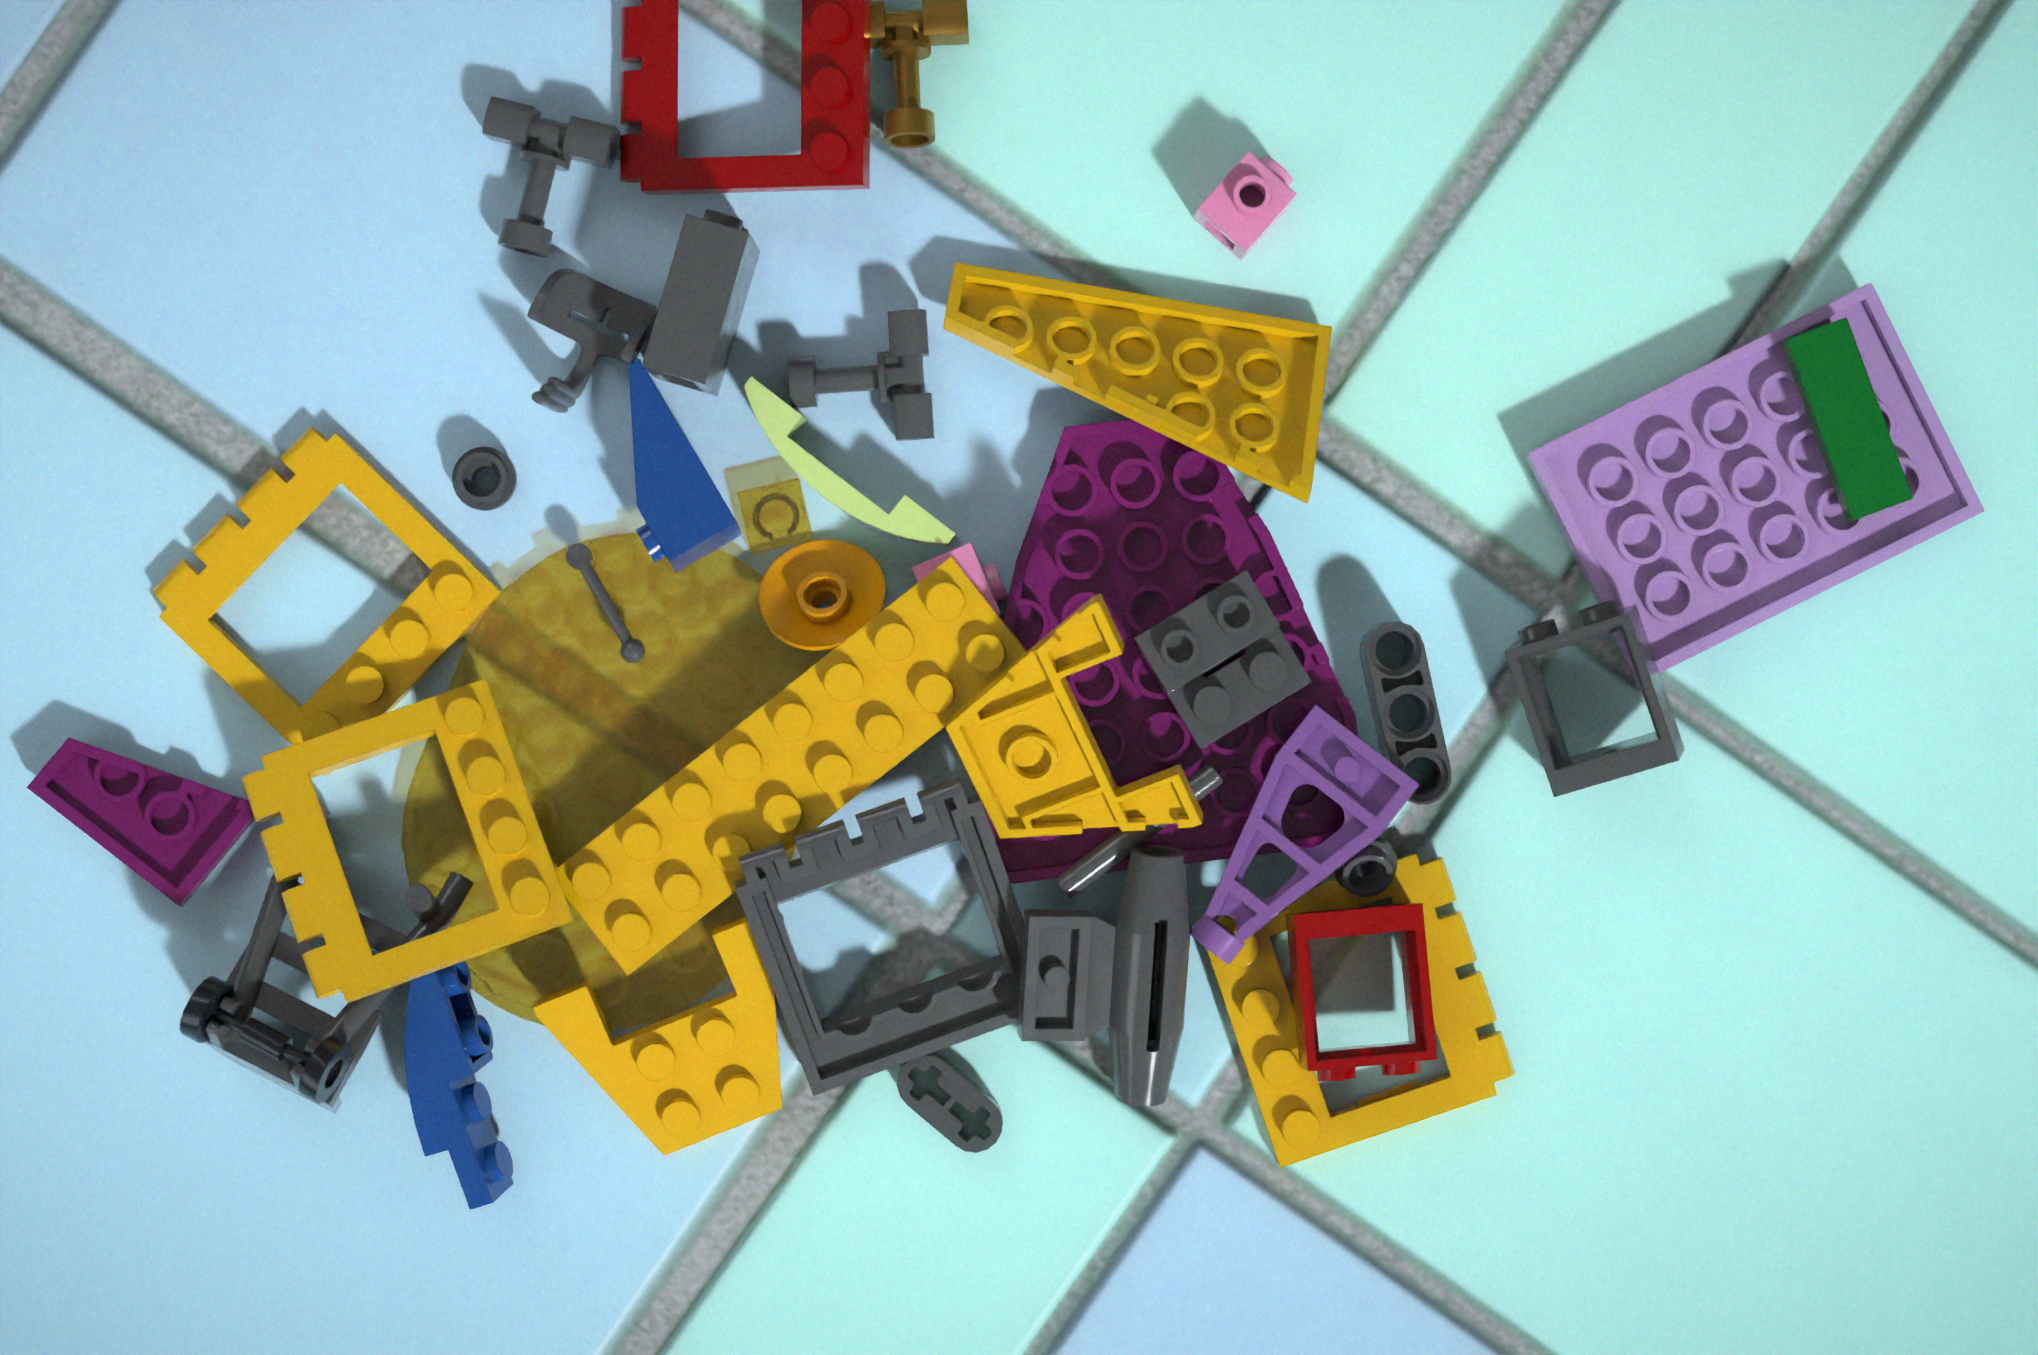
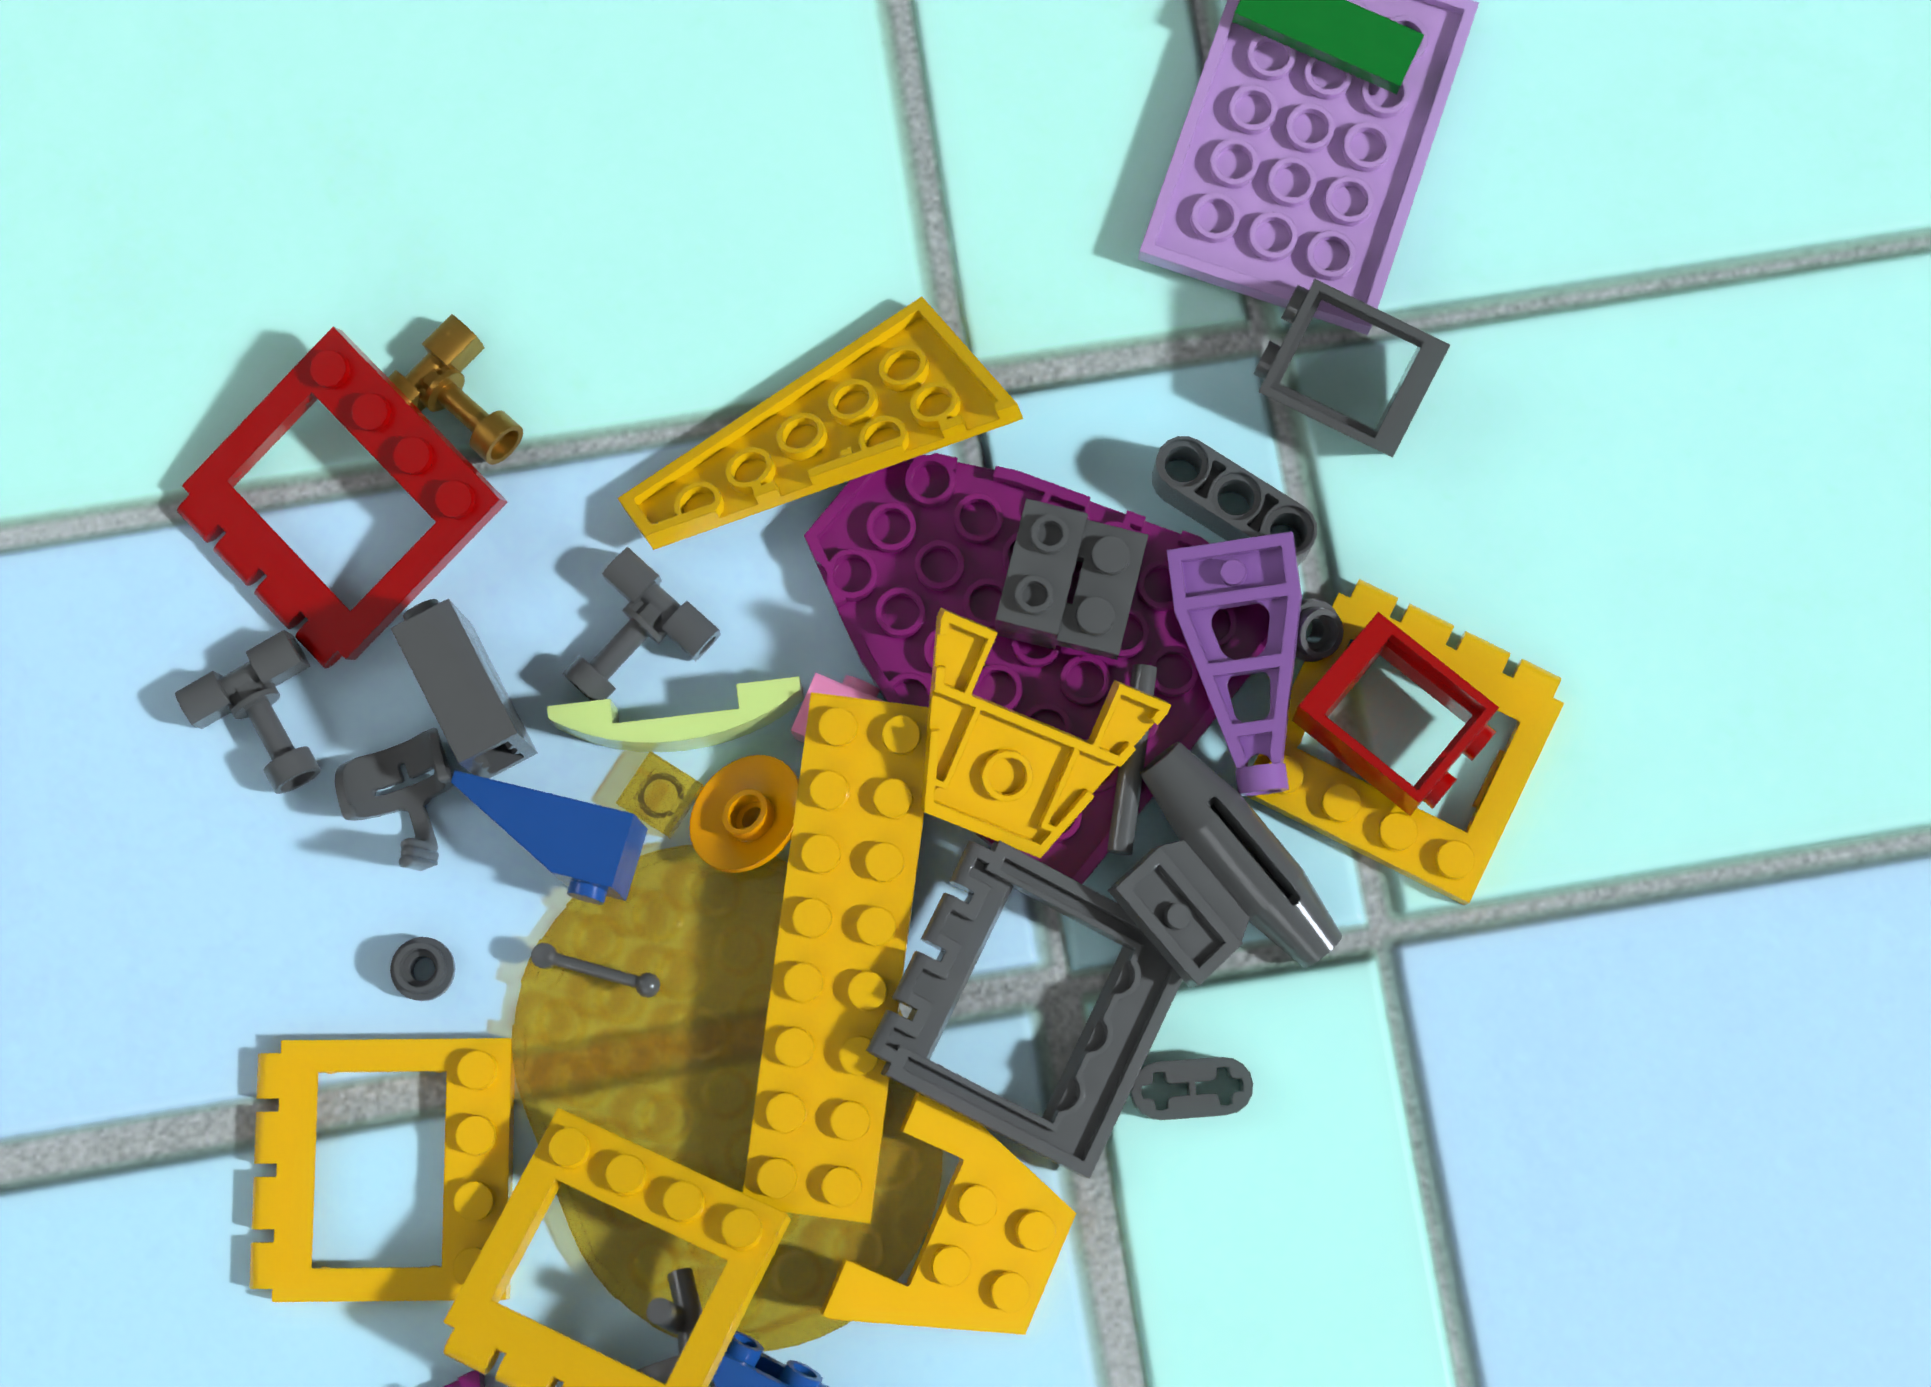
camera: 45 degrees left, 10 degrees down
bright pink brick [1194,151,1297,260] -> none

